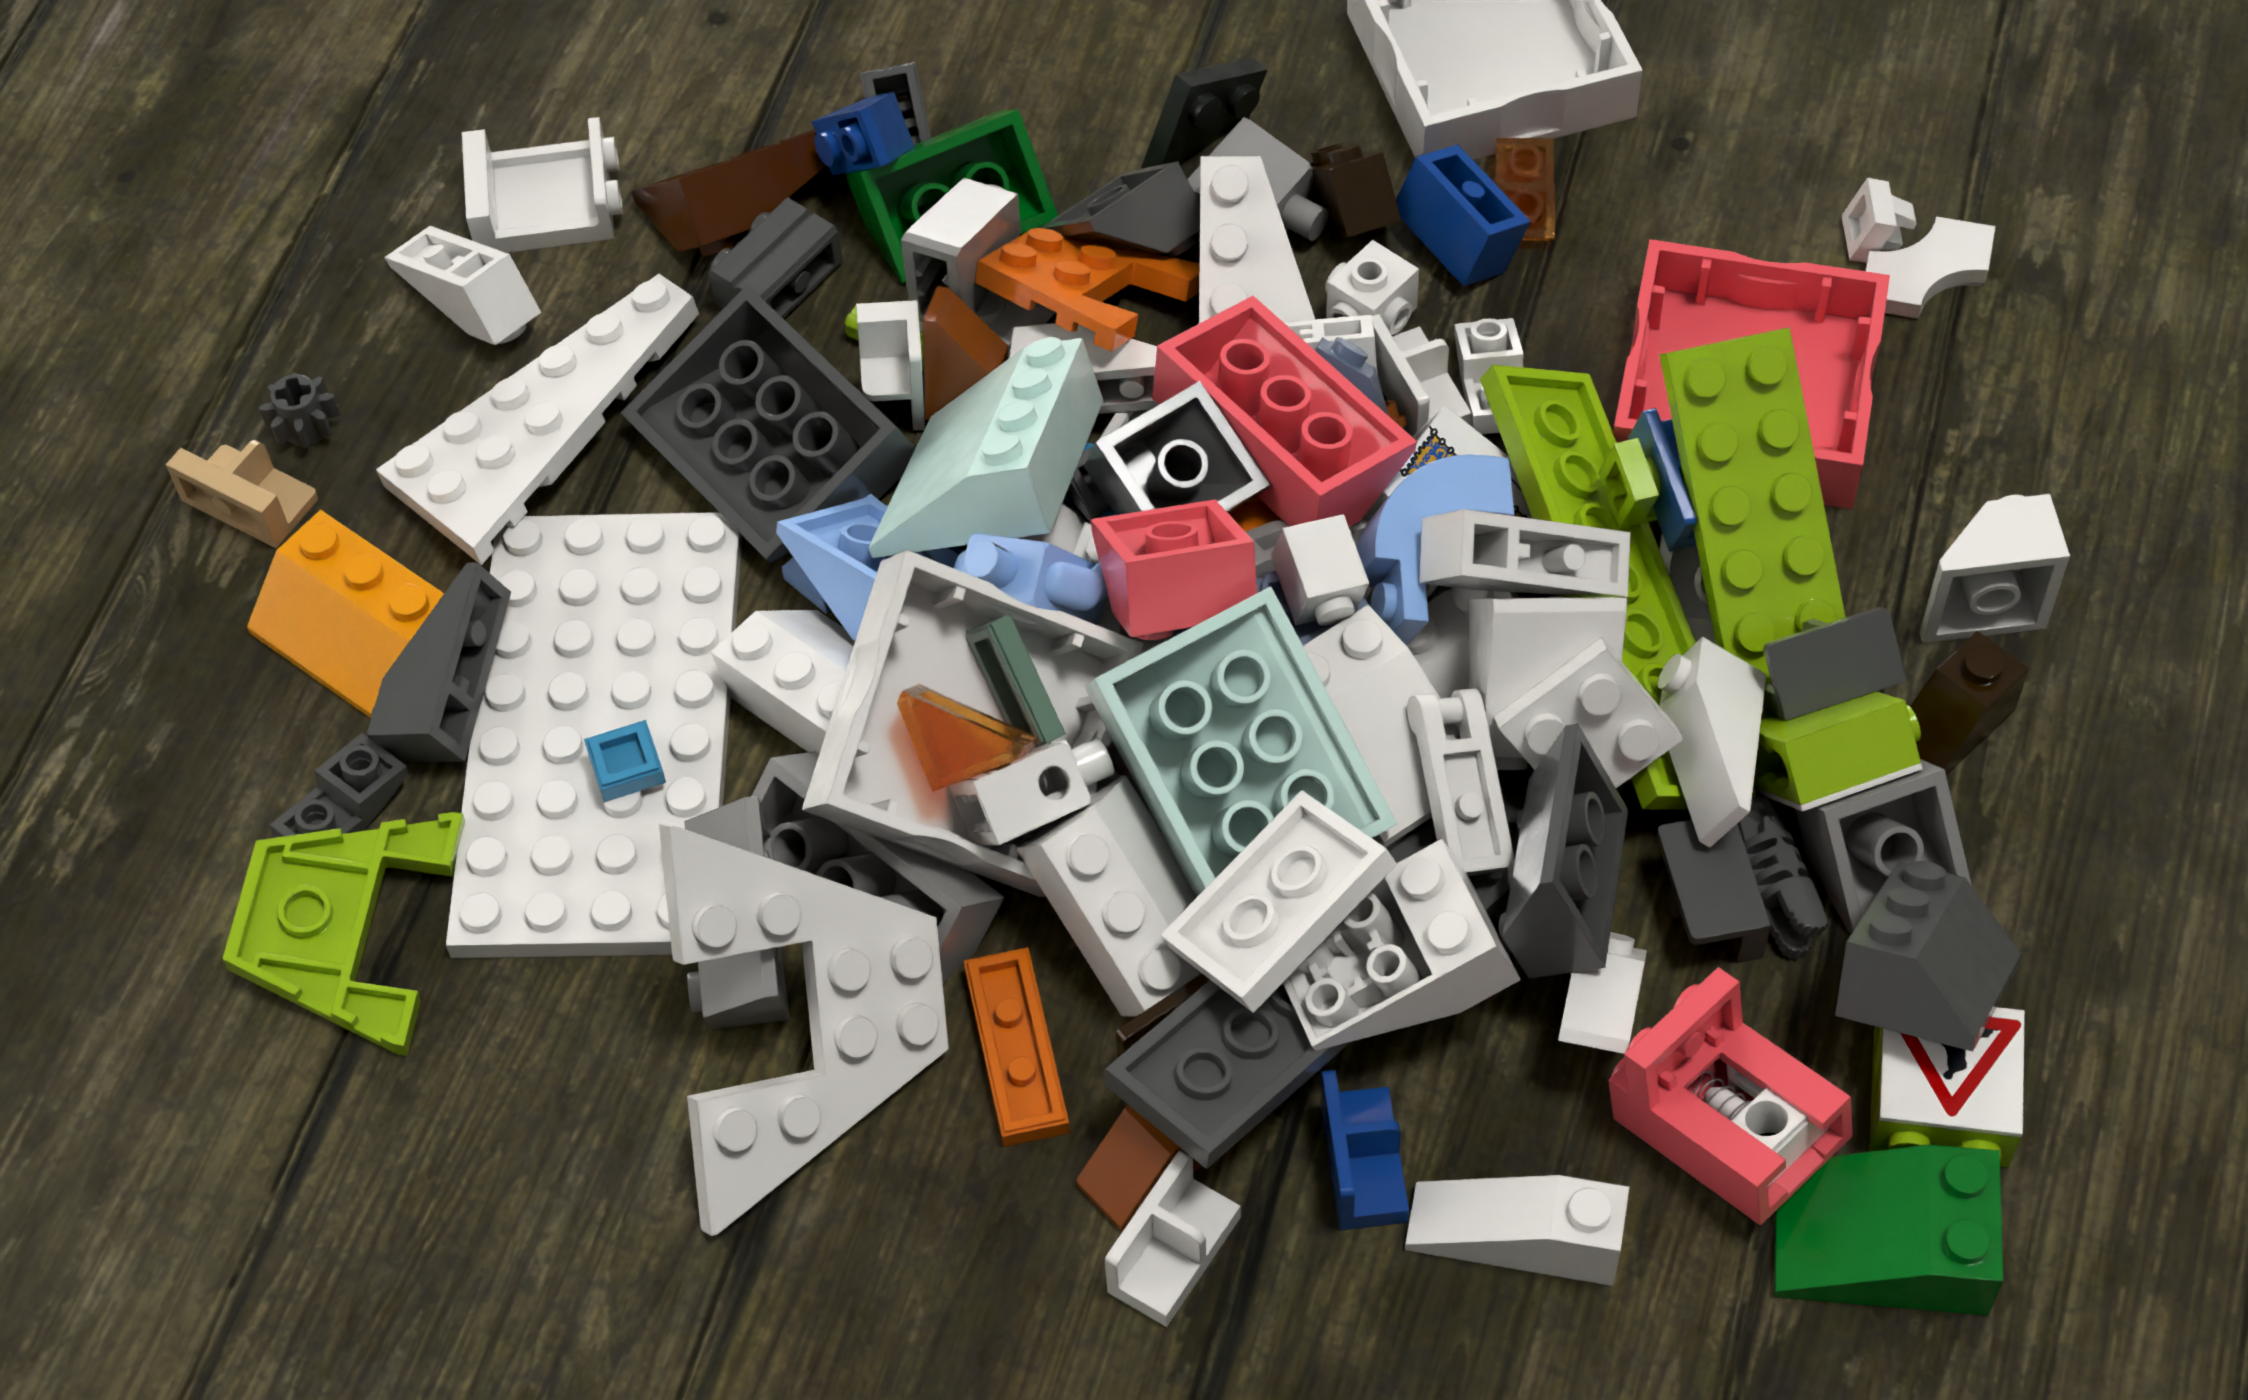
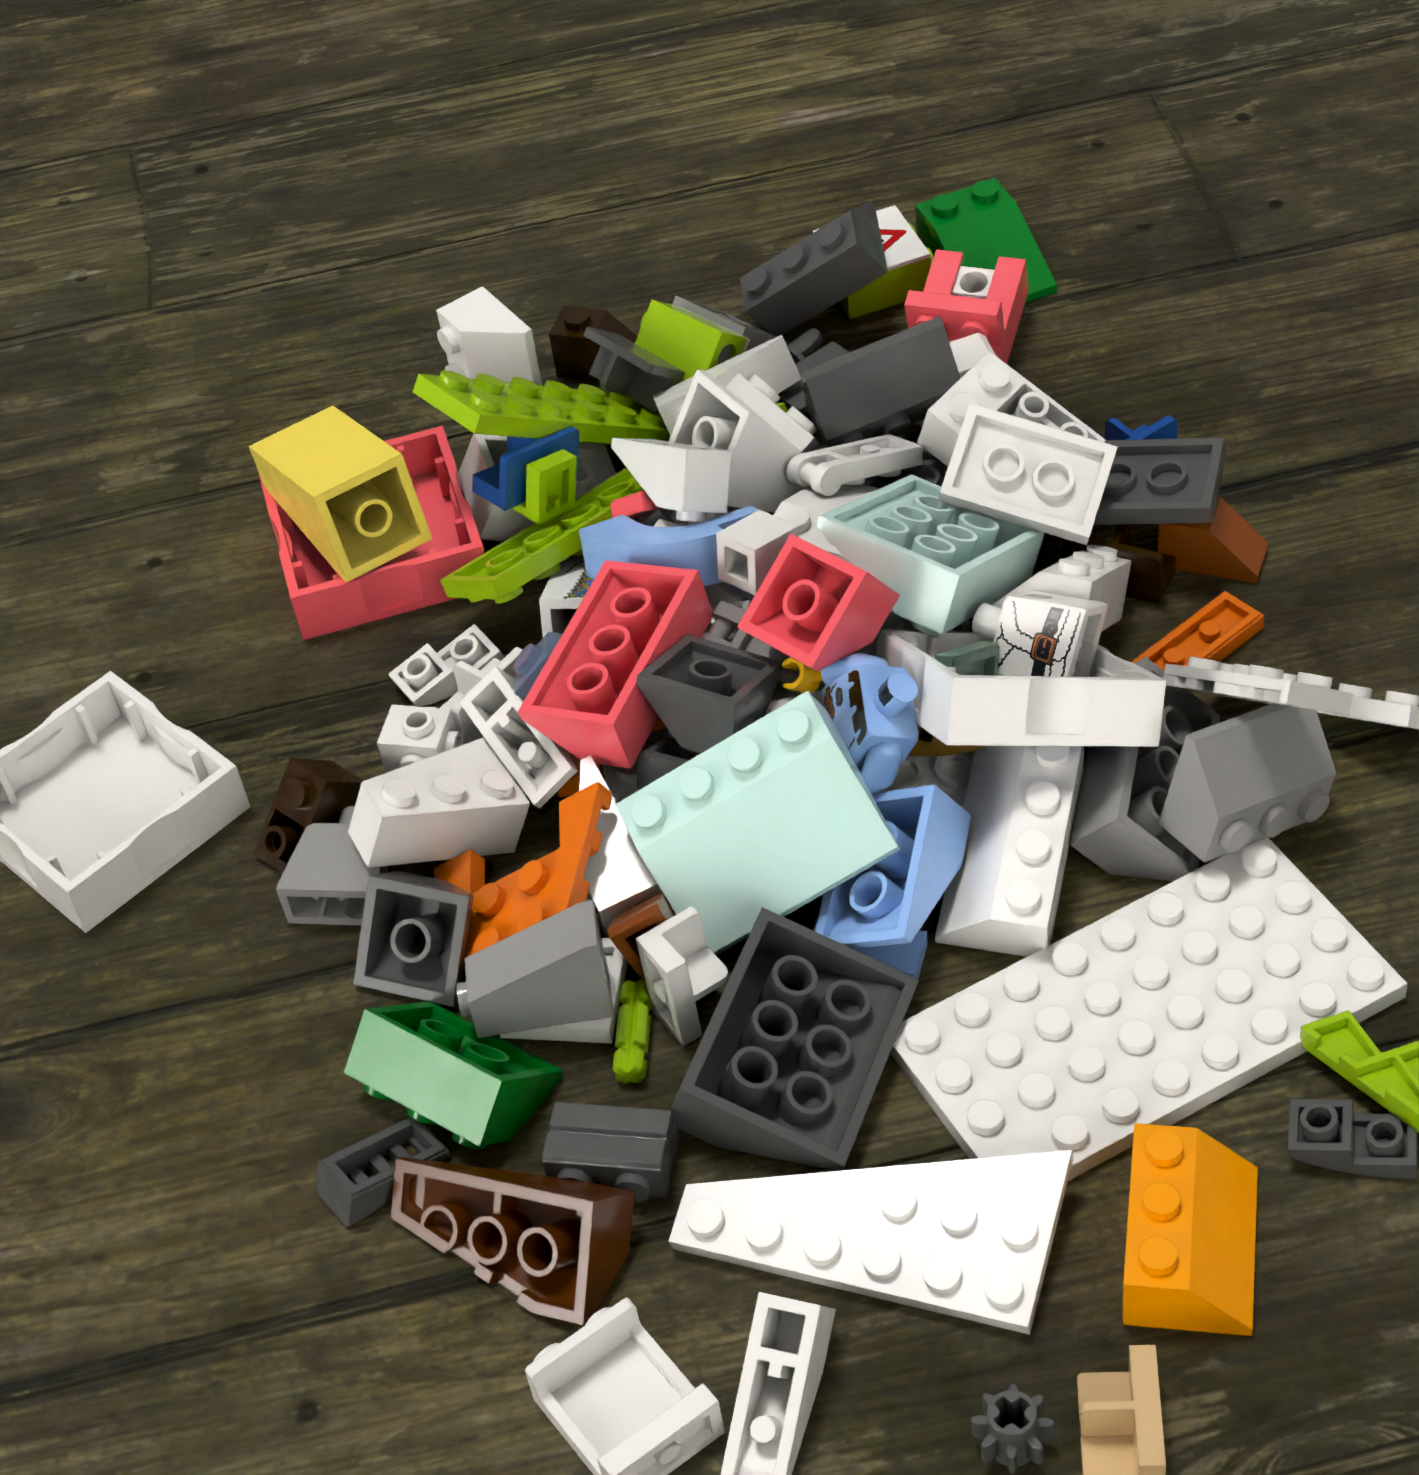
camera: 115 degrees left, 10 degrees down
dark grey slope [366,562,511,763] -> none
dark azure tile [584,720,666,802] -> none
blue slope [812,92,914,176] -> none
clear orange slope [897,684,1039,792] -> none
white panel [1105,1150,1241,1327] -> none
pearl dark grey wing [1141,58,1268,168] -> none
blue brick [1396,144,1531,286] -> none
white slope [1405,1175,1629,1286] -> none
clear orange slope [1495,138,1555,242] -> none
white tile [1841,178,1917,263] -> none
white tile [1865,216,1996,319] -> none
none -> light yellow slope [248,406,433,583]

